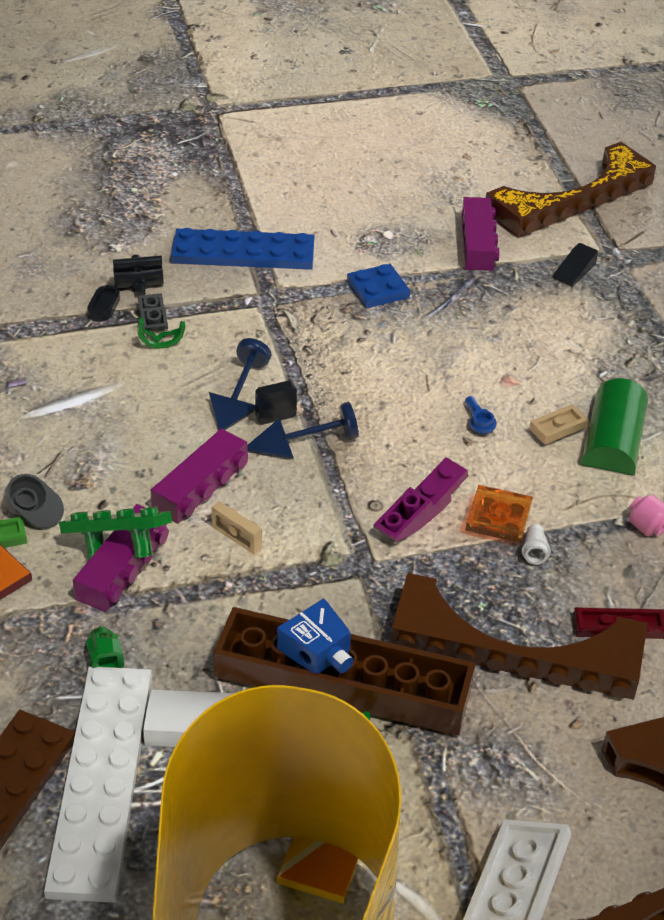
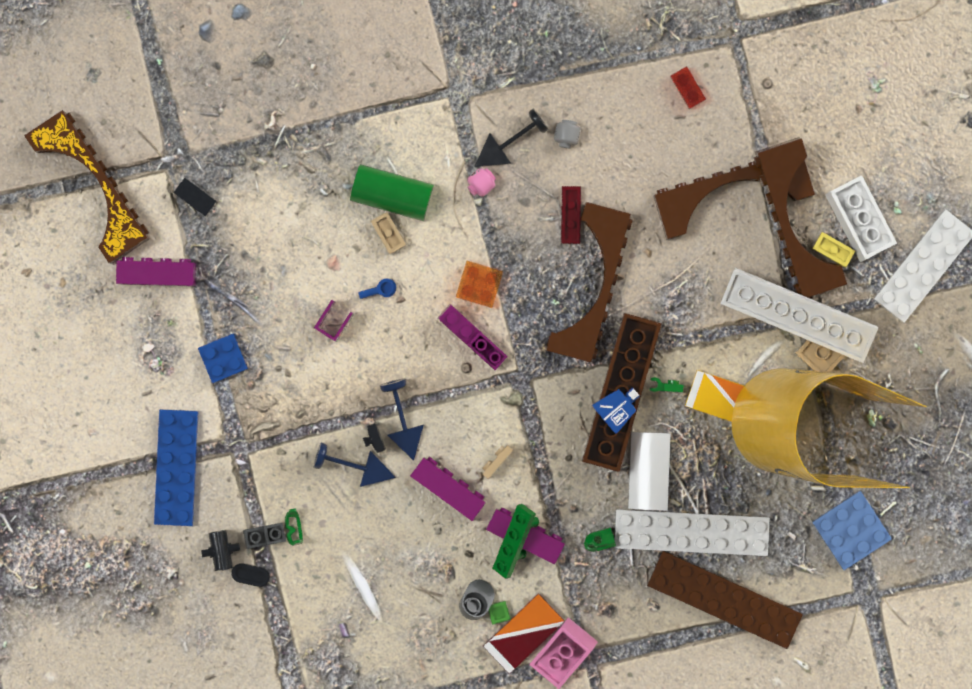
camera: 85 degrees left, 45 degrees up
white cone [522,524,551,565] -> none
none -> magenta piece [314,300,354,342]

